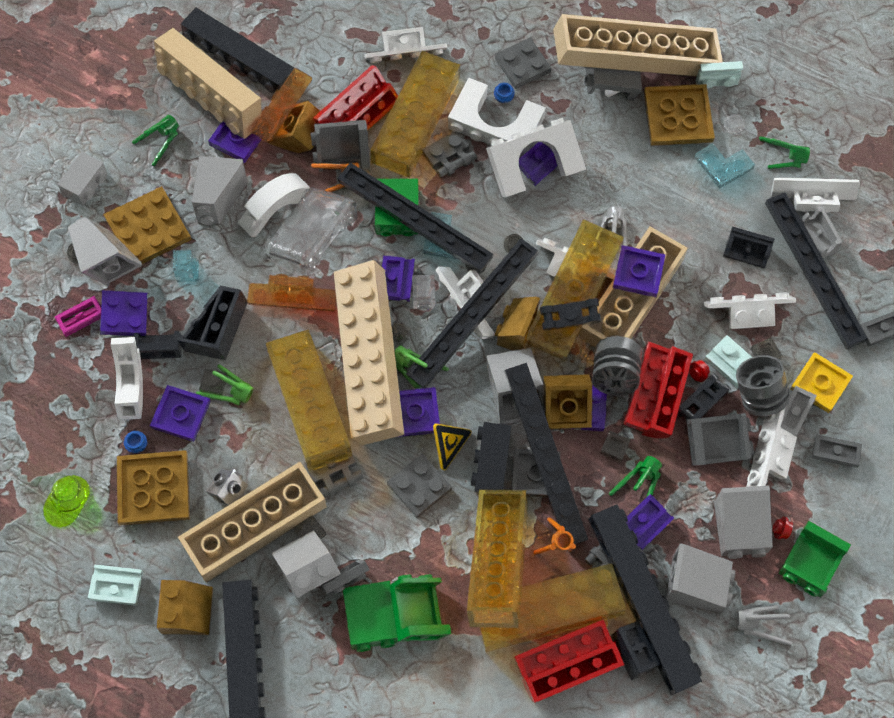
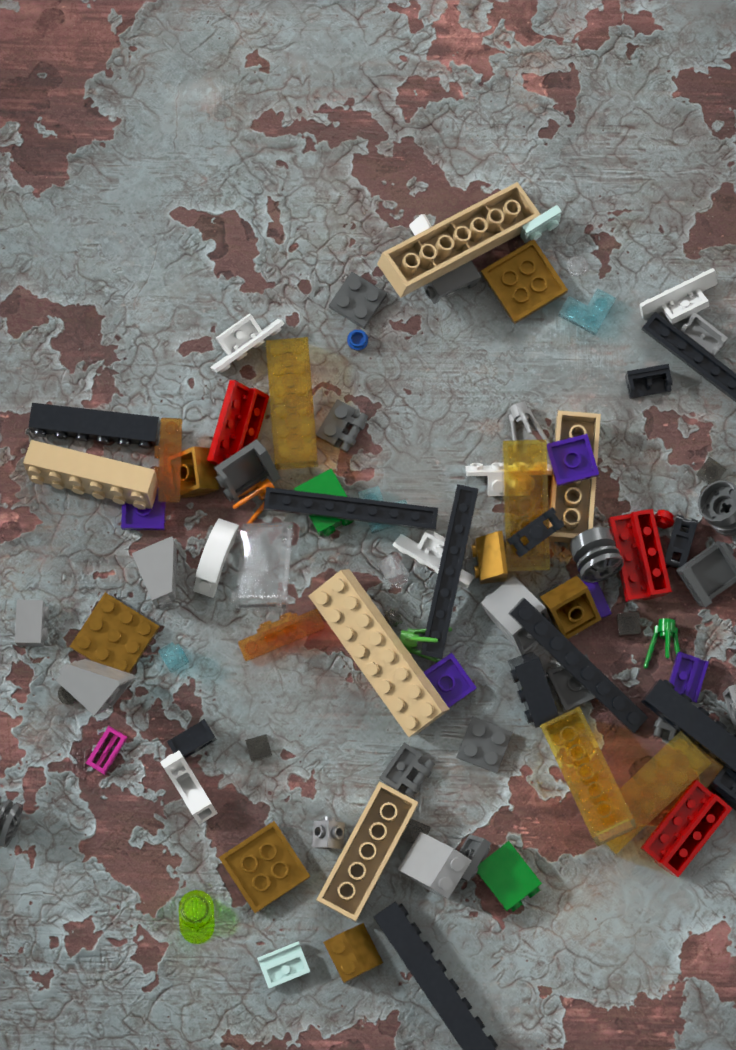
camera: 25 degrees left, 10 degrees up
dark purple plate [100,290,147,336] -> none
blue plate [124,431,147,454] -> none
green plant [132,114,179,166] -> none
dark purple plate [150,385,211,442] -> none
black wedge [177,285,248,361] -> none
bright green plant [196,364,254,406] -> none
clear yellow brick [266,329,352,471] -> none
dark purple plate [382,255,415,302] -> none
green panel [389,574,451,642] -> none
black piece [433,424,472,470] -> none
white arch [448,78,546,157] -> none
white arch [486,118,586,197] -> none
clear smoke plate [503,234,524,253] -> none
dark purple plate [519,142,558,186] -> none
orange plant [534,517,576,555] -> none
white bracket [704,292,796,329] -> none
light aqua plate [704,335,752,389] -> none
green plant [759,136,810,169] -> none

